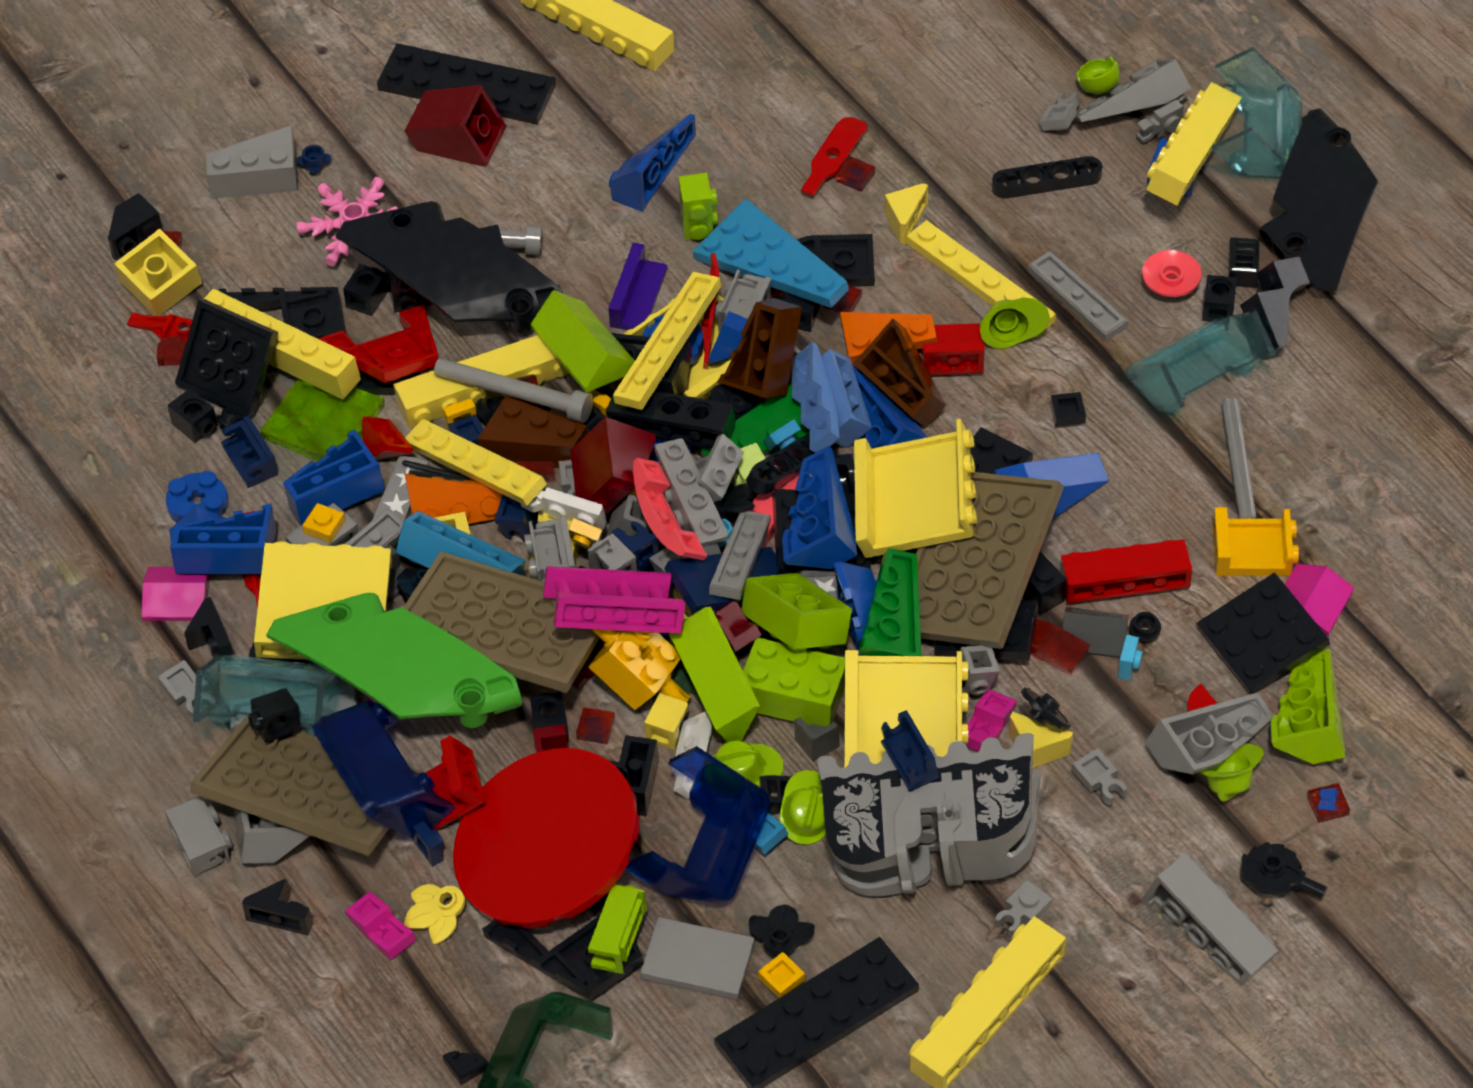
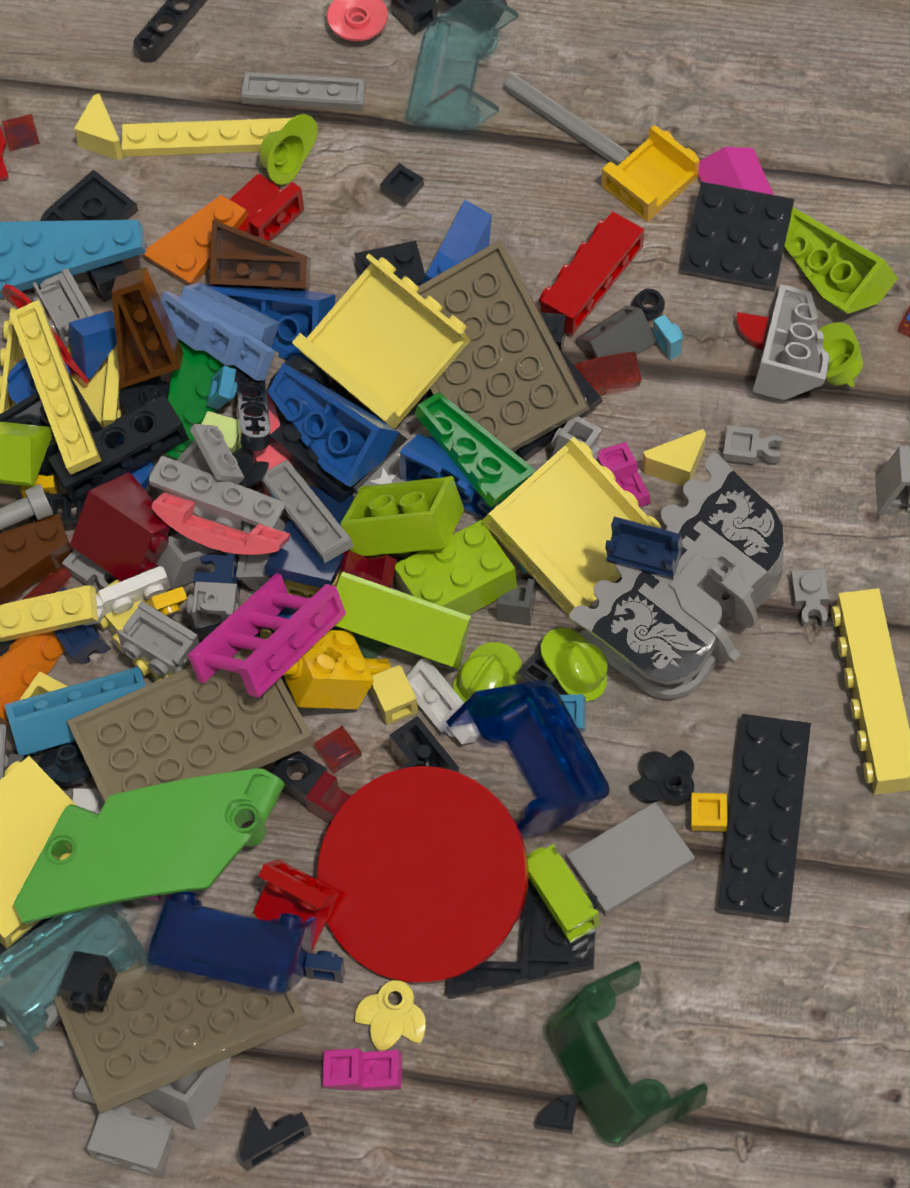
camera: 45 degrees left, 10 degrees up
black piece [1021,687,1071,730] -> none

